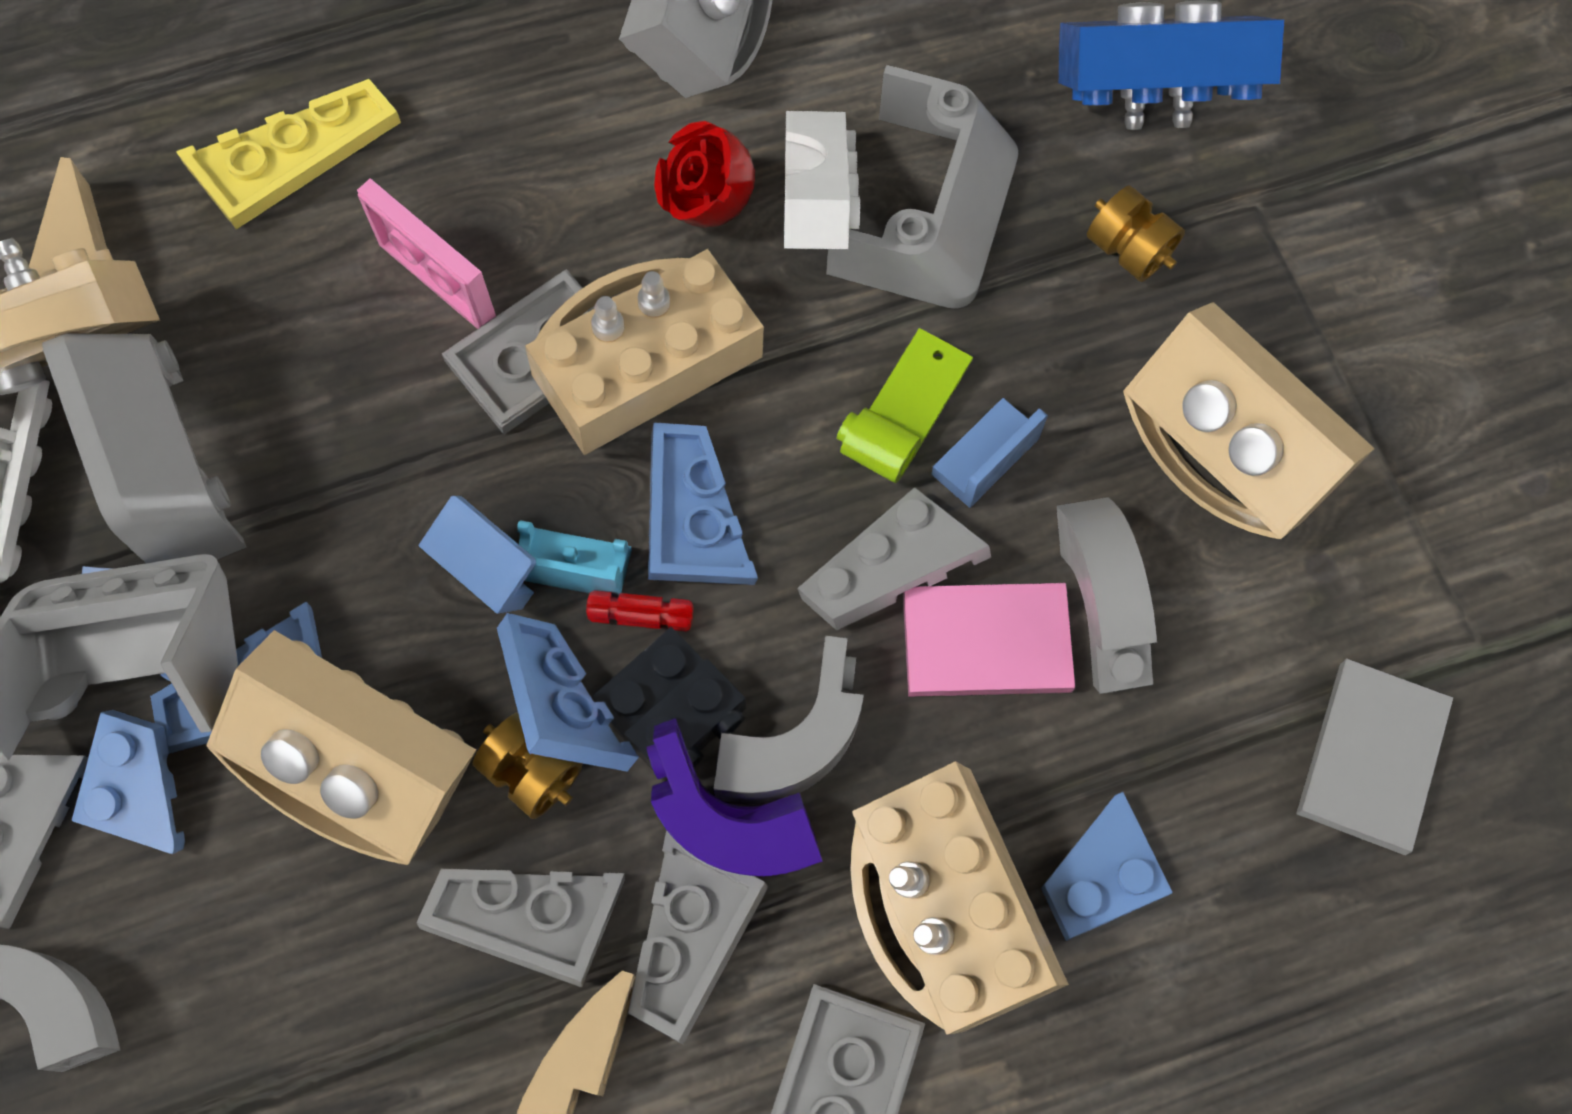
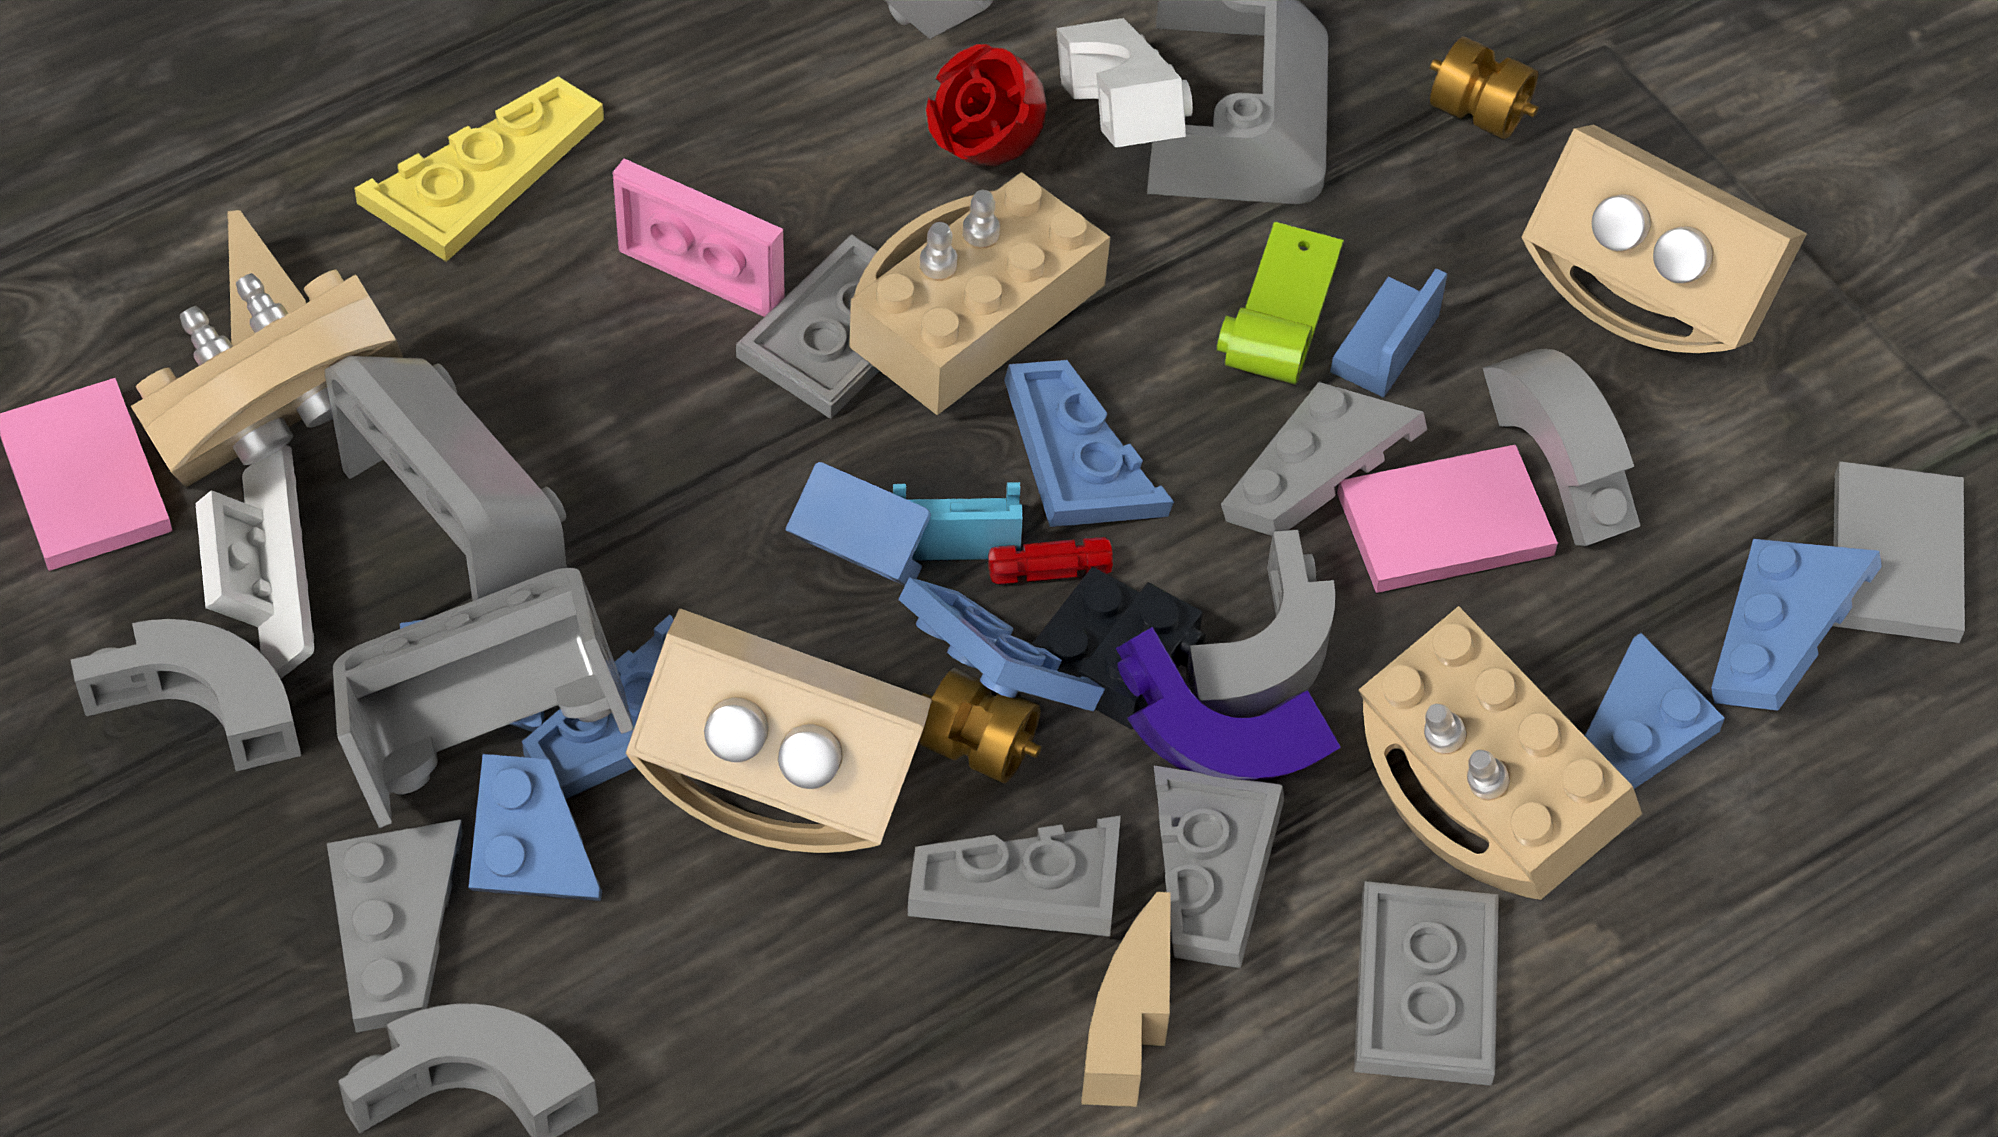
camera: 15 degrees left, 15 degrees down
none -> medium blue wing [1711,539,1882,710]

